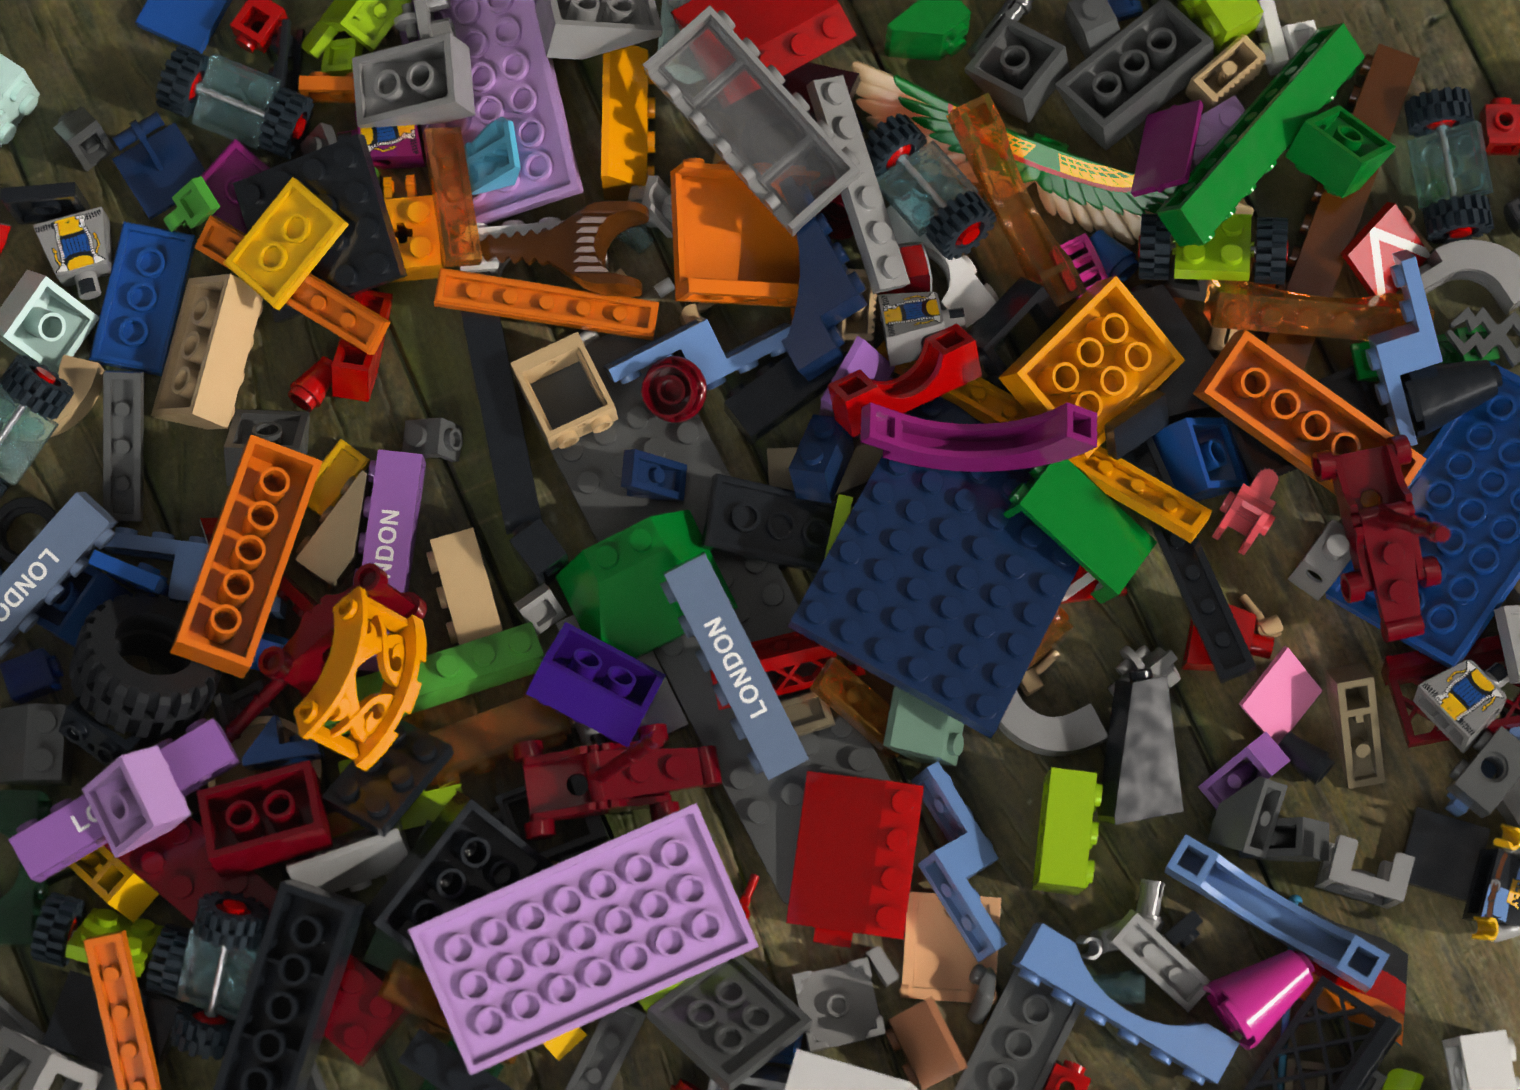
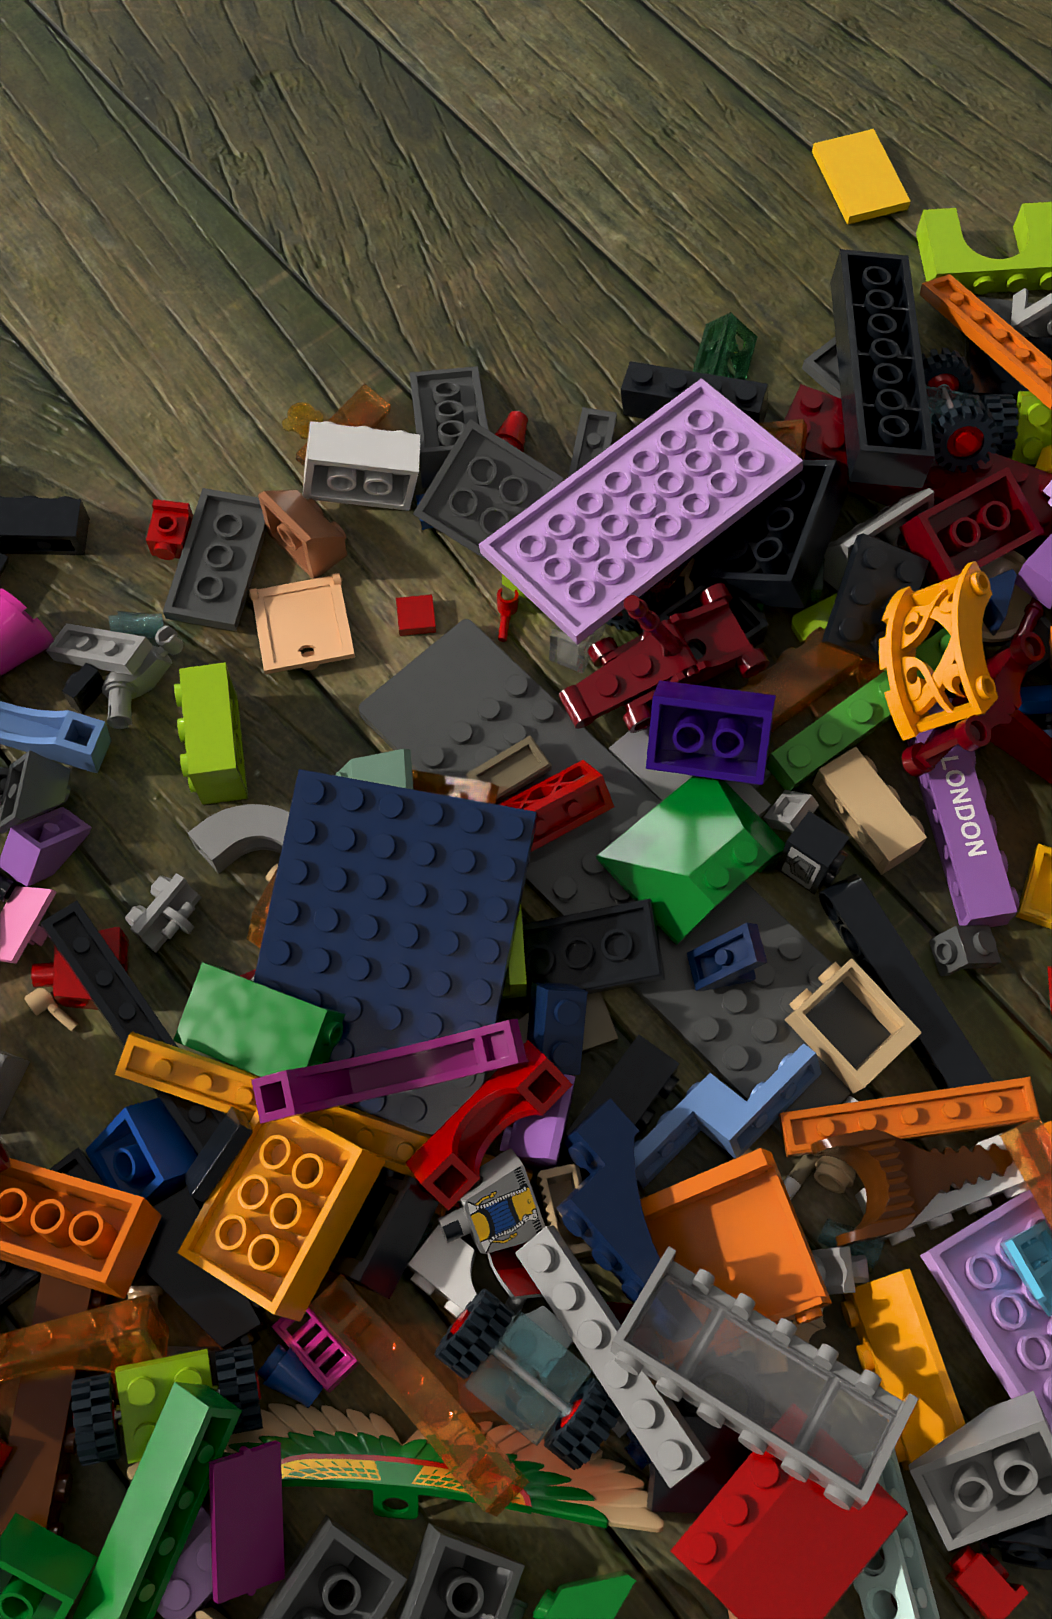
camera: 165 degrees right, 10 degrees down
dark tan slope [295,470,371,592] -> none
dark red piece [641,356,707,423] -> none
sand blue brick [660,552,809,780] -> none
red slope [786,771,924,940] -> none
light grey panel [792,957,886,1053] -> none
light grey tile [865,945,899,988] -> none
medium blue bracket [911,762,1007,963] -> none
dark grey arm [967,964,997,1024] -> none
medium blue arch [1011,923,1240,1086] -> none
slope [1098,668,1184,825] -> none
coral hinge [1212,468,1279,555] -> none

